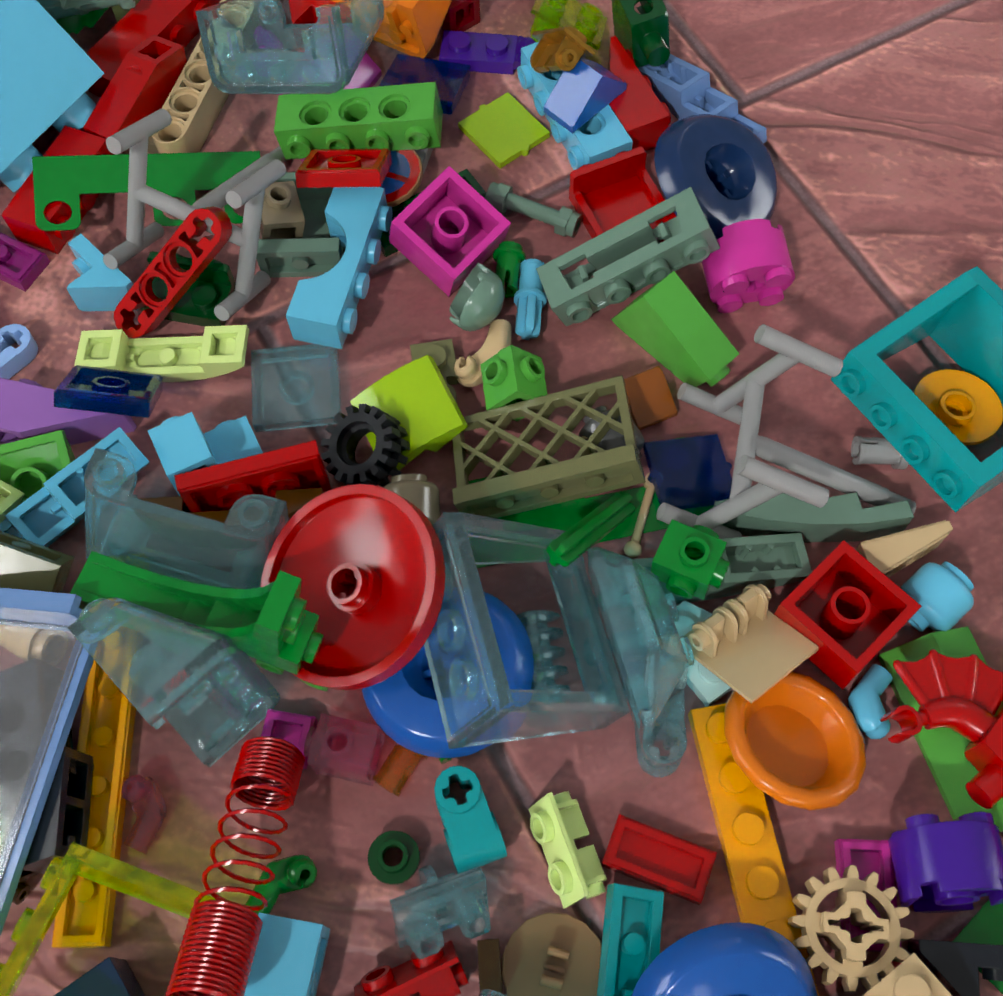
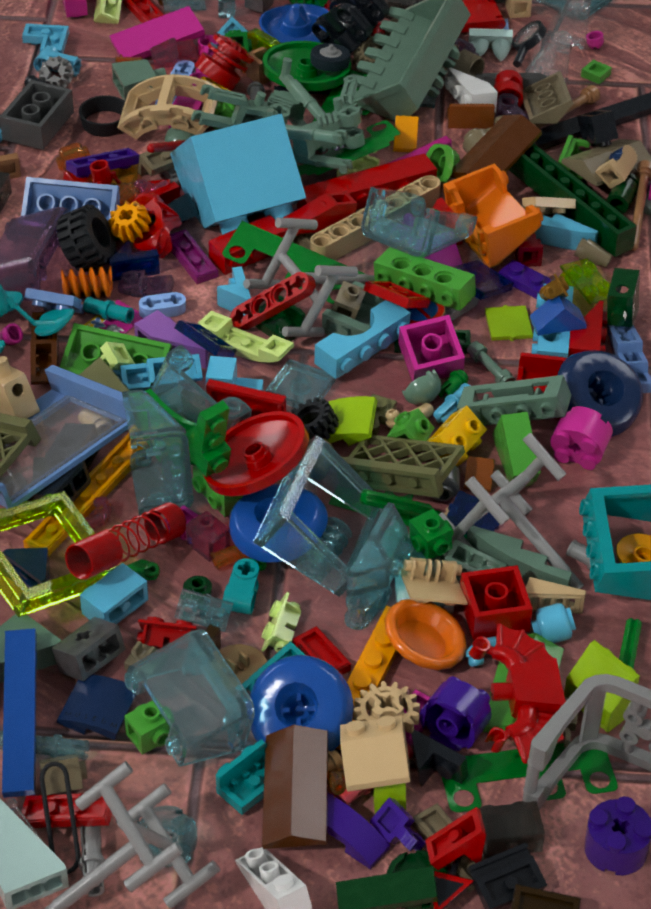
camera: 30 degrees right, 20 degrees down
none -> yellow brick [427,405,488,466]

